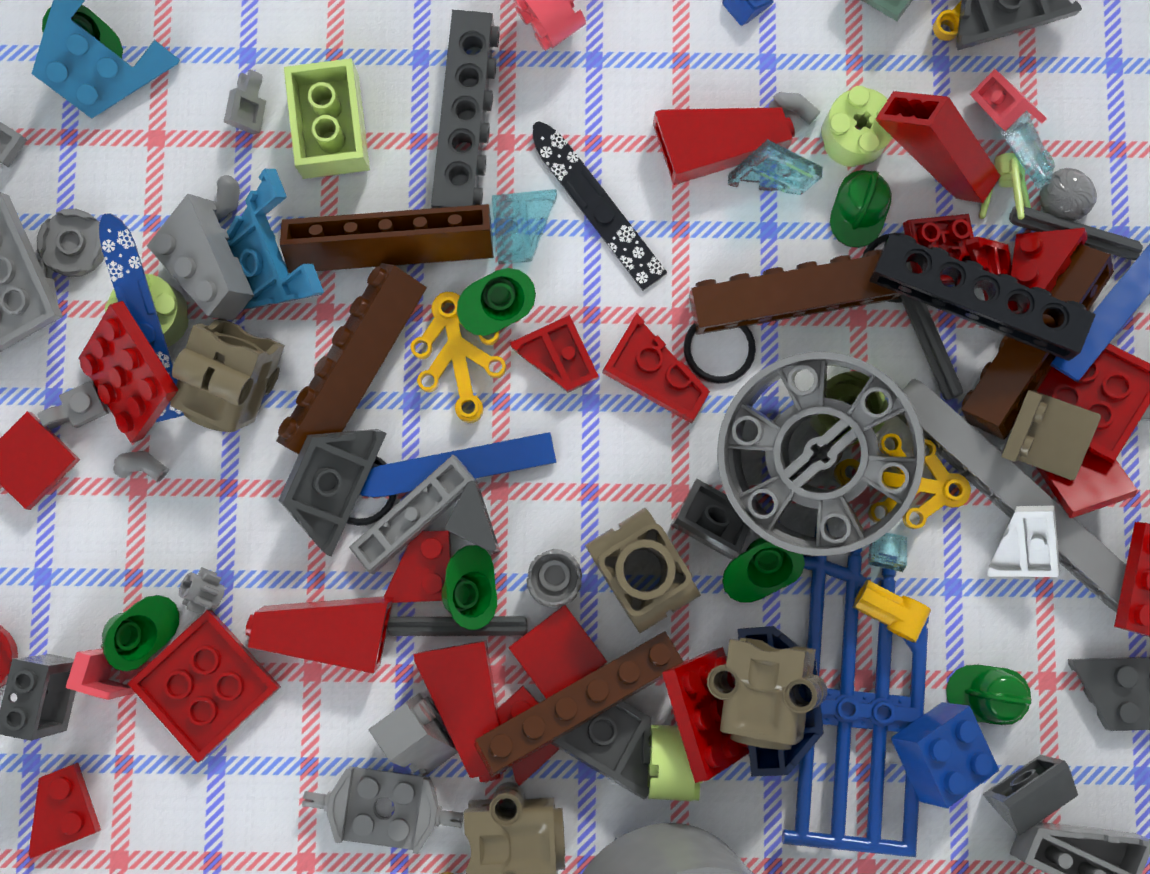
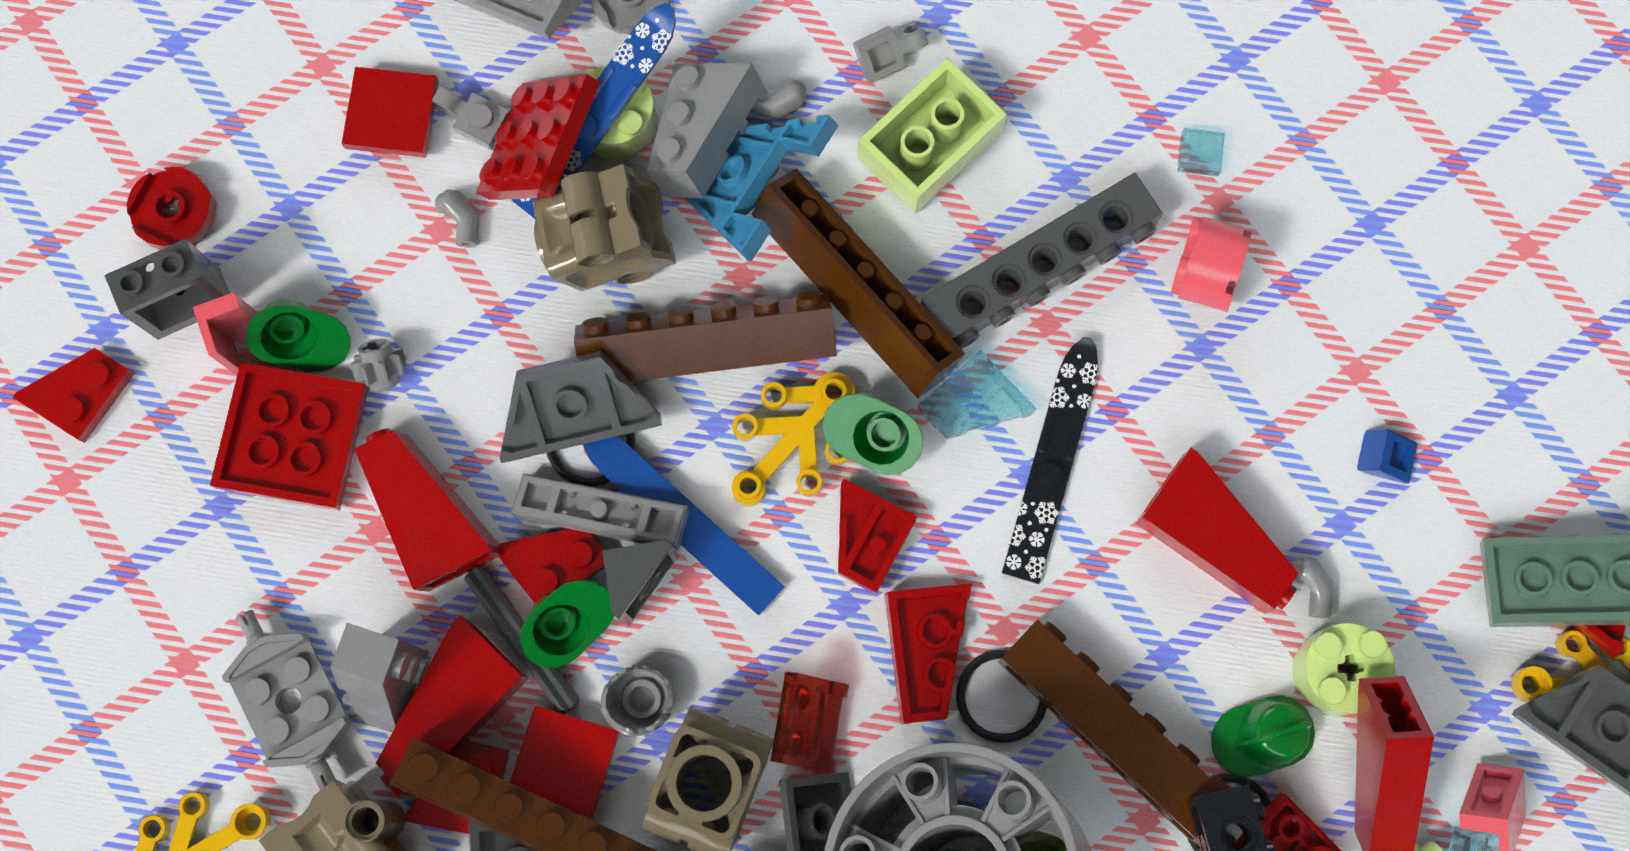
camera: 55 degrees right, 5 degrees down
clear light blue wing [728,139,823,195] -> none
none -> clear red plate [770,672,849,773]

